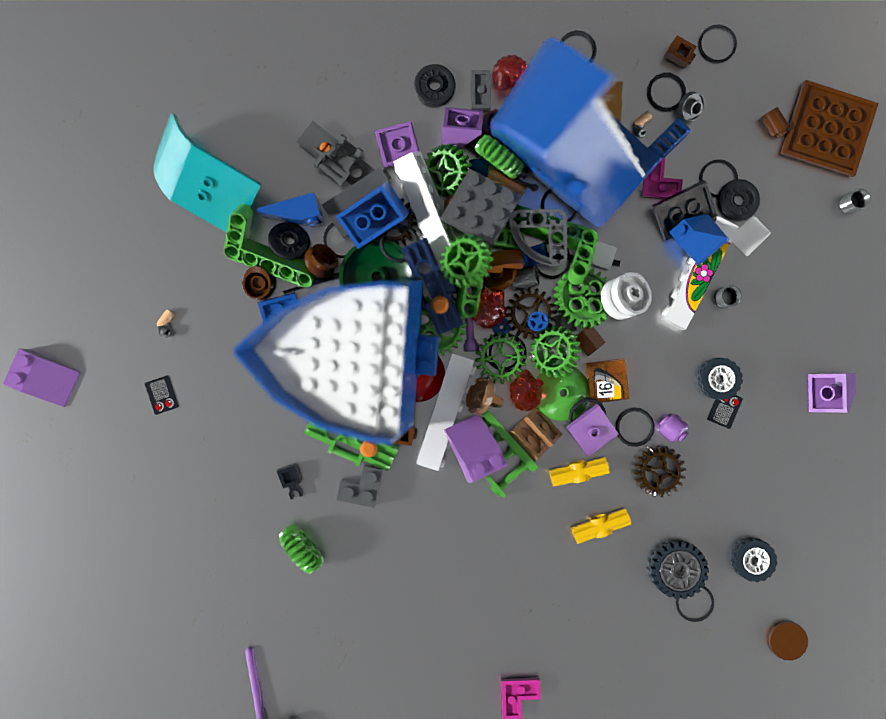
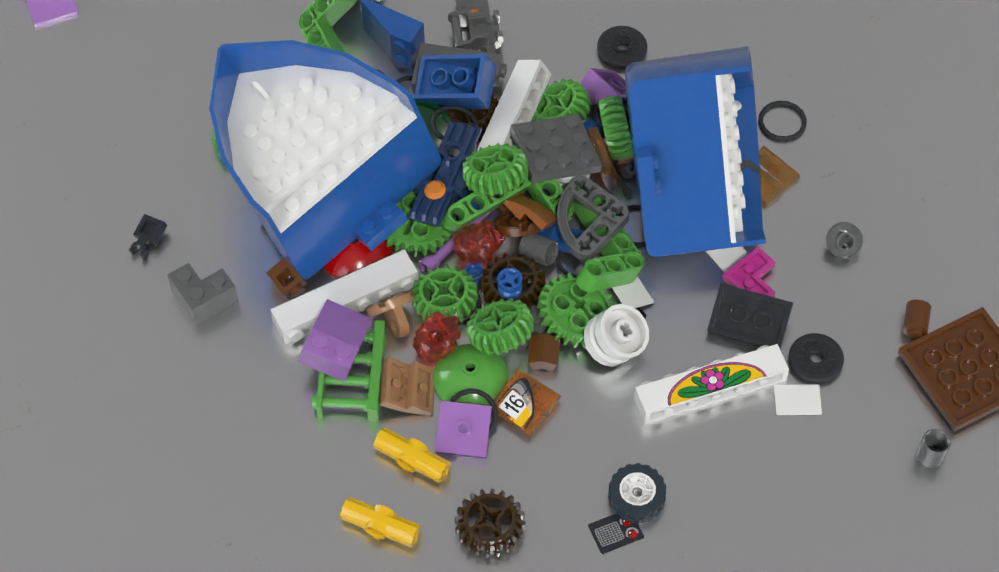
camera: 40 degrees right, 30 degrees down
black sticker [145,375,179,415] -> none
arm [157,309,175,338] -> none
black wheel [268,222,310,260] -> none
bright green gear [279,524,323,574] -> none
bright green piece [304,422,399,471] -> none
medium lavender plate [374,121,419,169] -> none
black piece [615,407,655,447] -> none
arm [633,111,653,138] -> none
black piece [647,73,686,111] -> none
blue slope [649,118,691,159] -> none
medium lavender head [659,414,689,442] -> none
reddish brown brick [663,35,697,68] -> none
blue slope [669,214,730,265] -> none
black piece [698,24,737,63] -> none
black piece [699,159,738,198] -> none
dark grey piece [714,285,742,308] -> none

